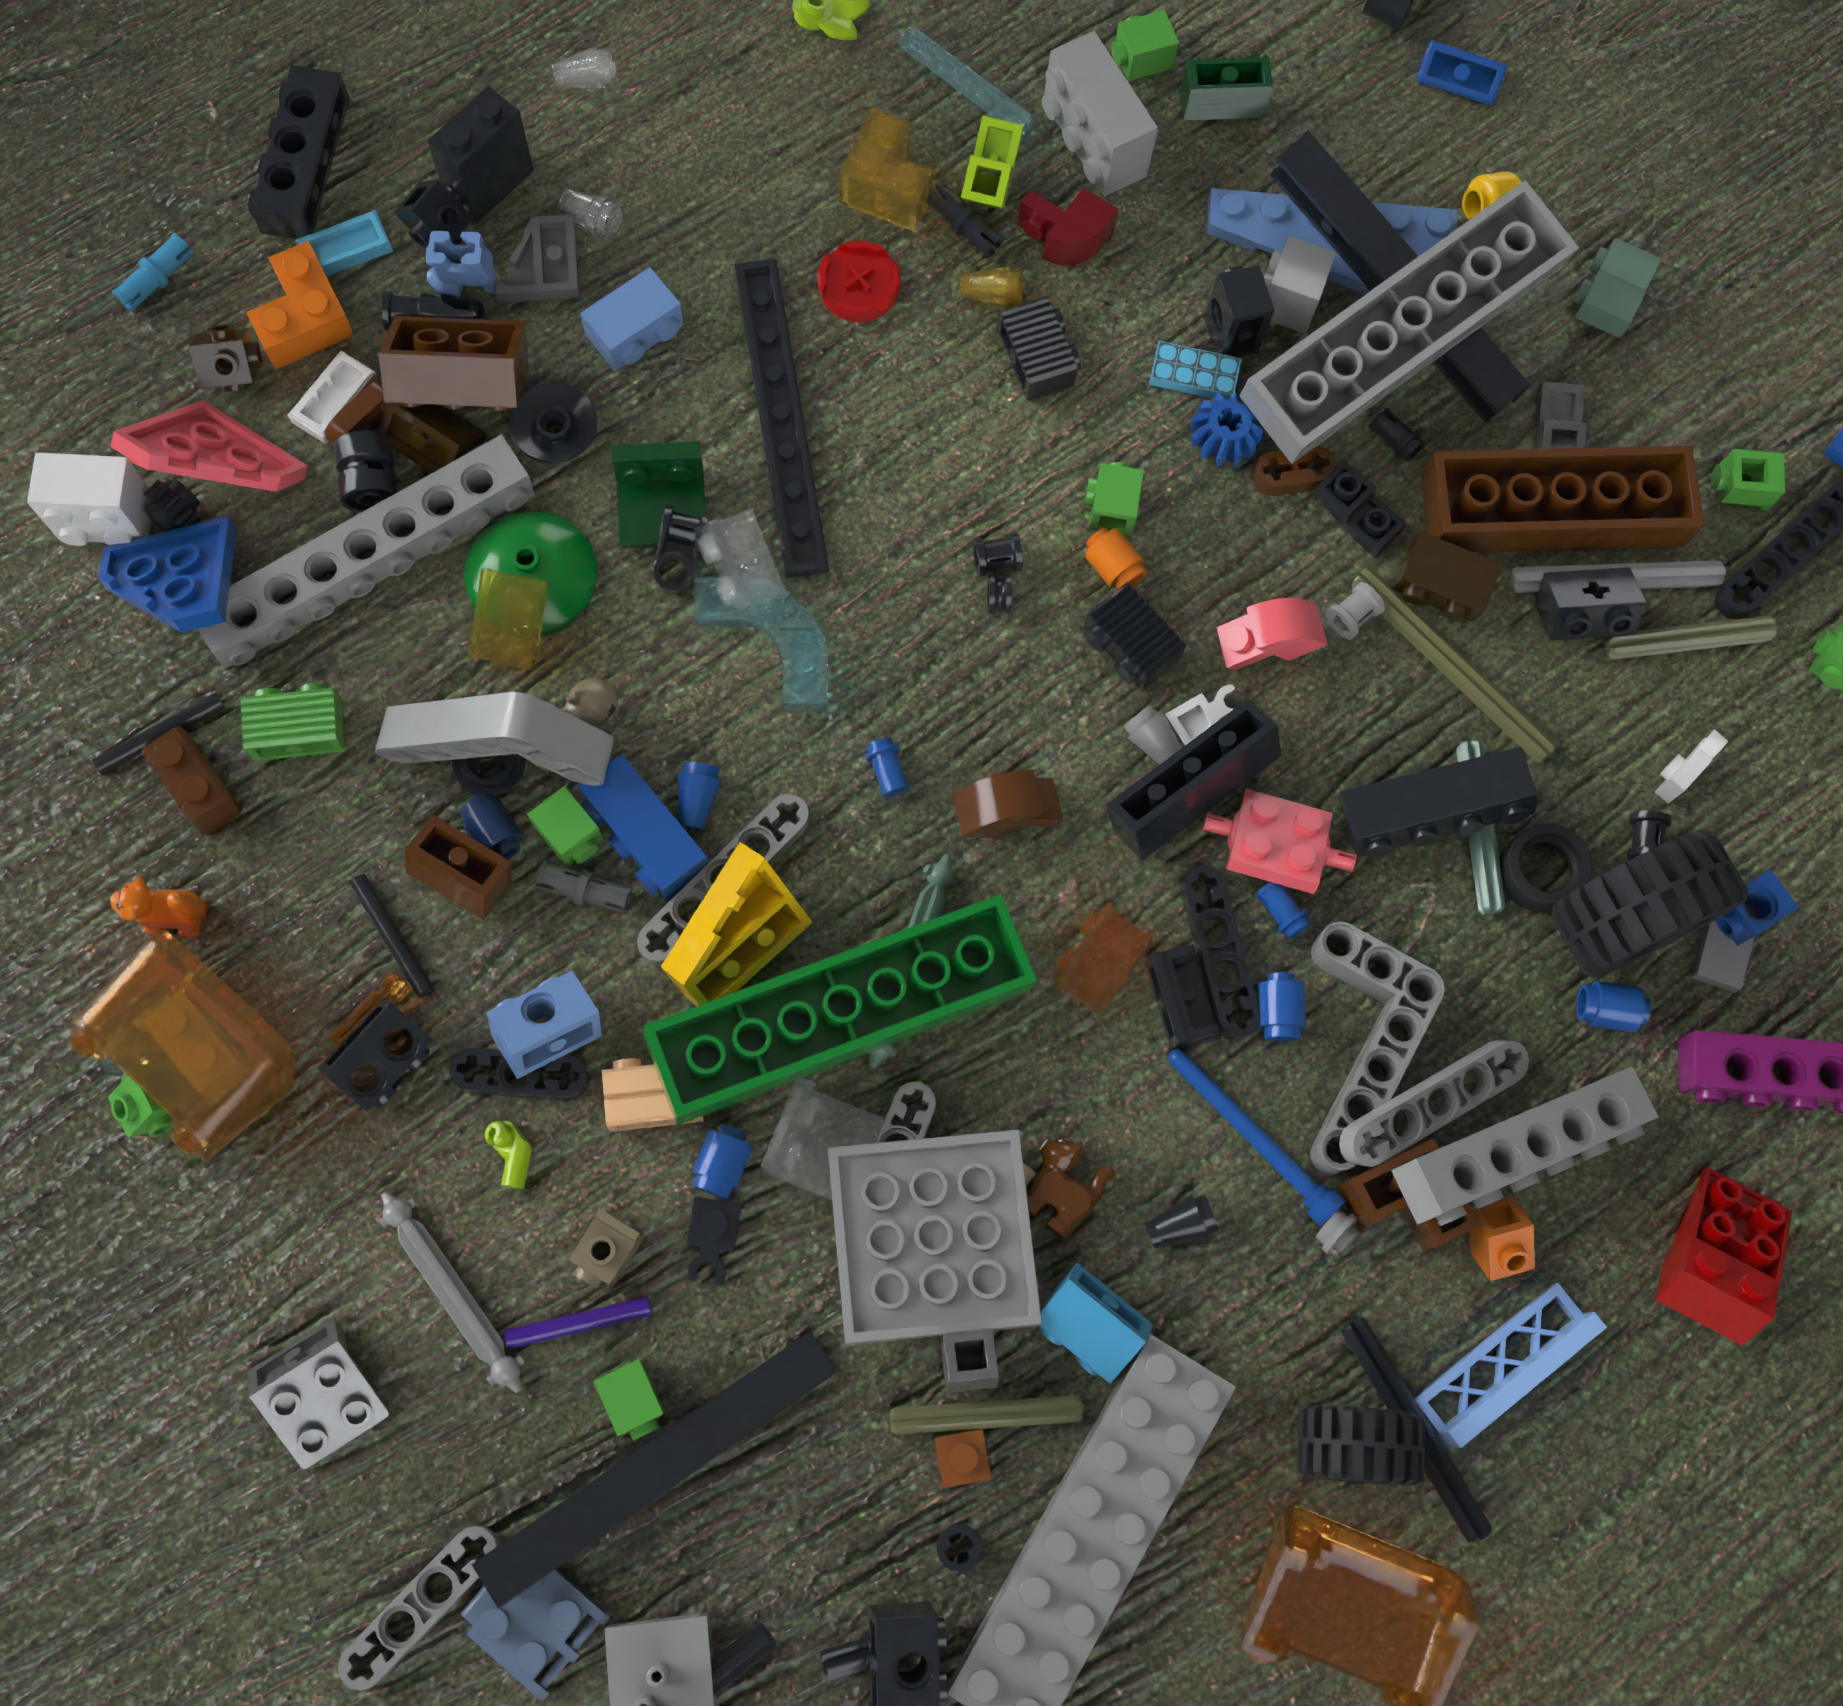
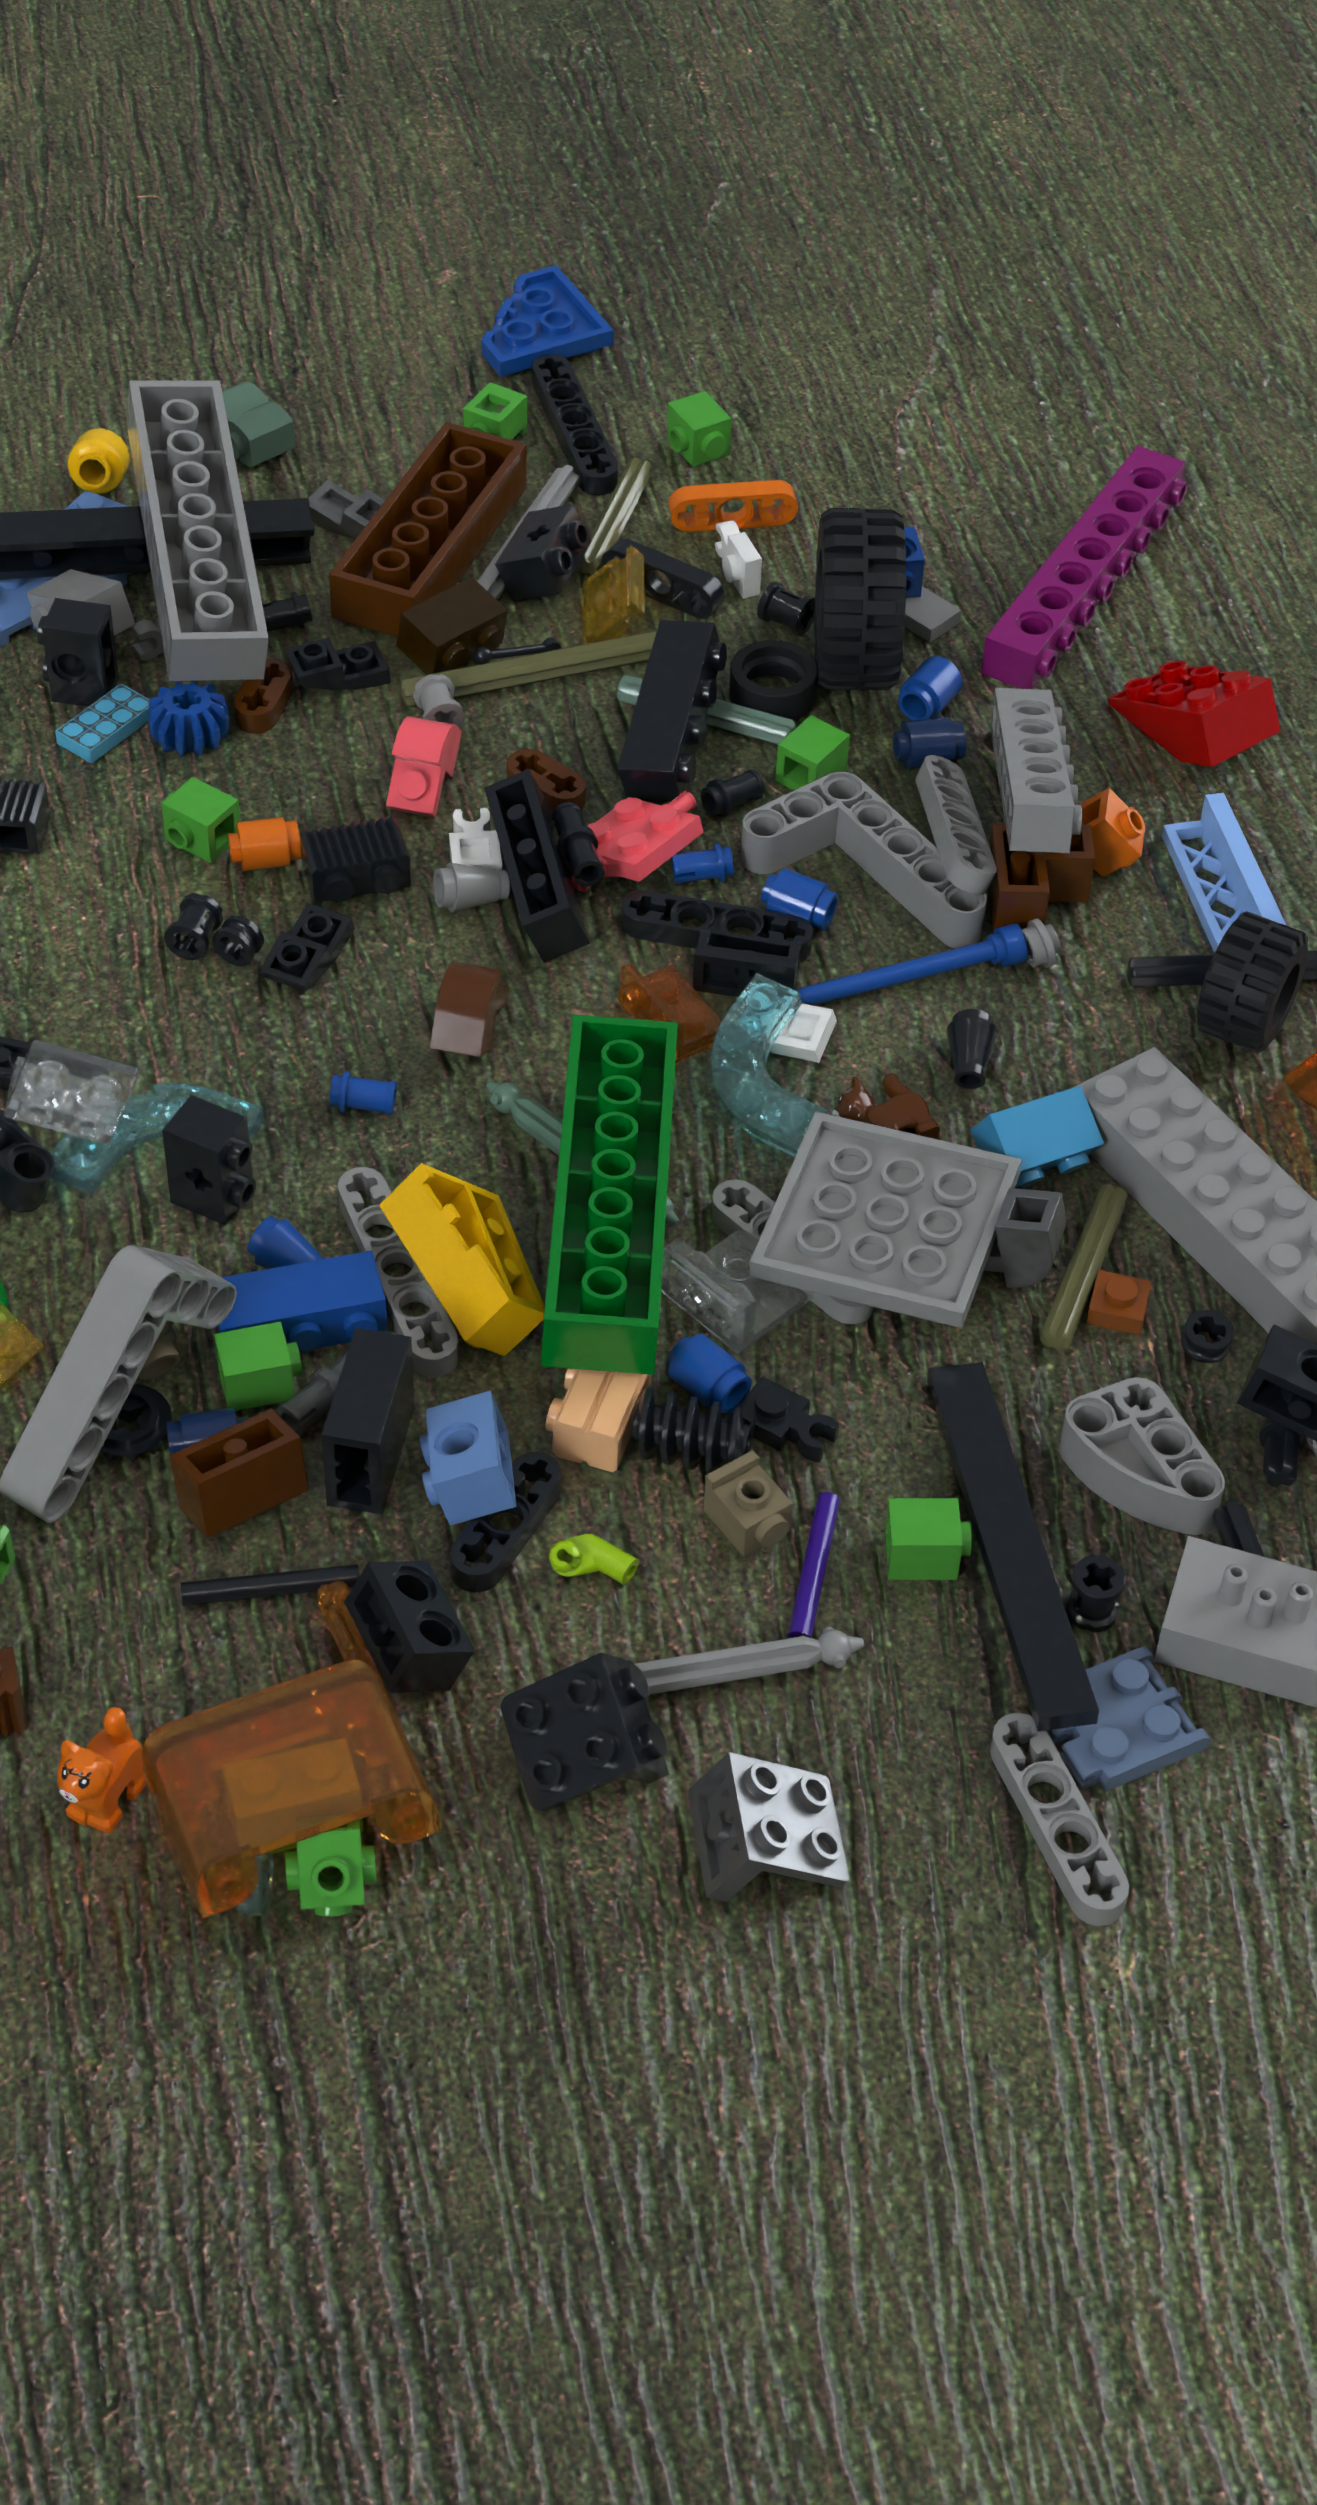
camera: 60 degrees left, 25 degrees down
none -> black brick [162,1095,256,1225]
none -> black slope [259,903,355,991]
none -> black brick [322,1328,414,1515]
none -> black hinge [474,637,561,664]
none -> black bracket [501,1652,670,1811]
none -> reddish brown beam [507,749,586,813]
none -> black pin [551,802,605,887]
none -> clear yellow plate [583,545,645,643]
none -> black beam [602,539,725,618]
none -> black piece [630,1386,756,1474]
none -> orange beam [668,480,798,532]
none -> black pin [701,769,765,817]
none -> clear light blue plate [711,973,830,1157]
none -> white plate [738,1000,837,1063]
none -> bright green brick [775,715,850,790]
none -> dark blue brick [893,717,966,769]
none -> light grey beam [1059,1377,1225,1535]
none -> black bush [1066,1555,1125,1633]

